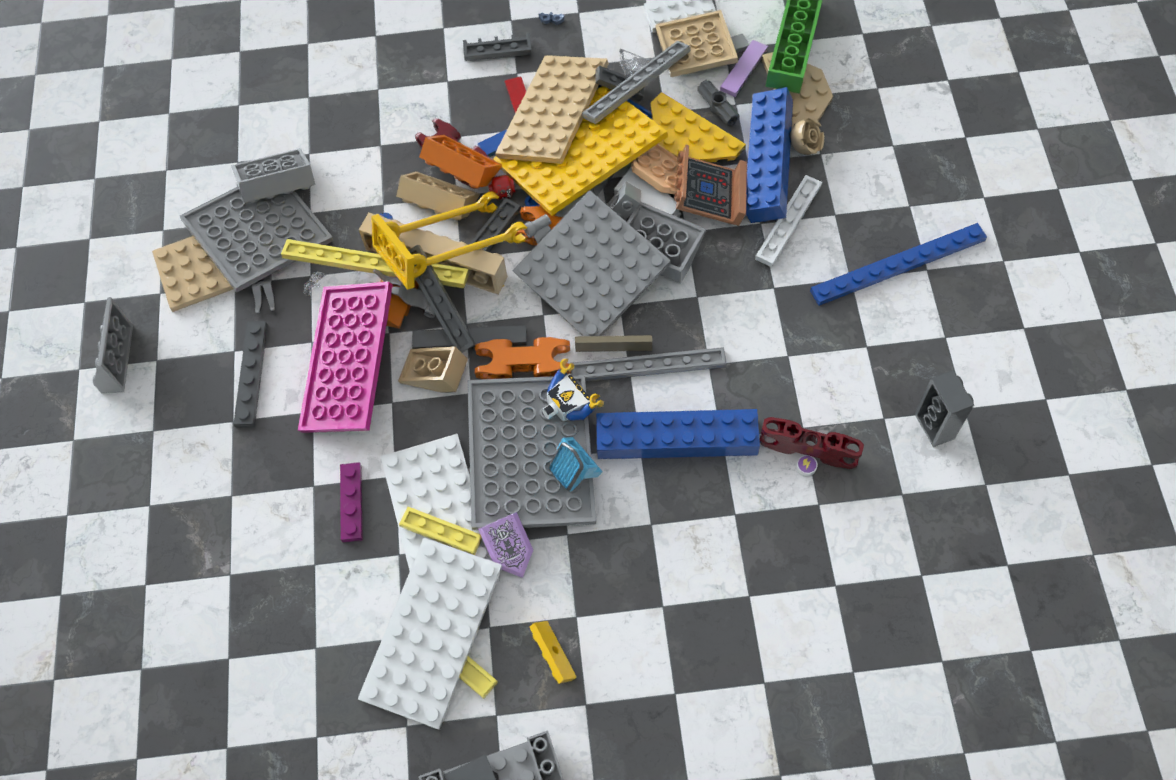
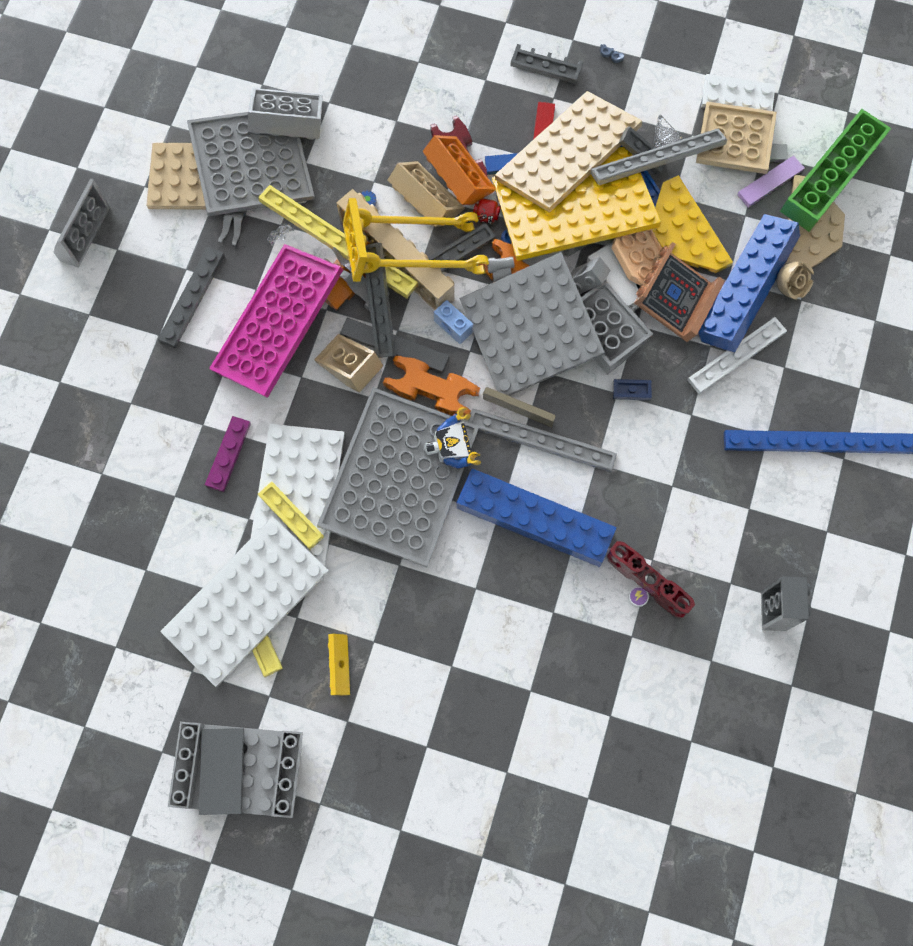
camera: 20 degrees right, 10 degrees up
lavender tile [478,512,533,578] -> none
medium azure piece [548,437,603,492] -> none
dark grey piece [697,79,740,126] -> none
none -> light blue brick [434,300,473,344]
none -> dark blue plate [613,379,652,400]

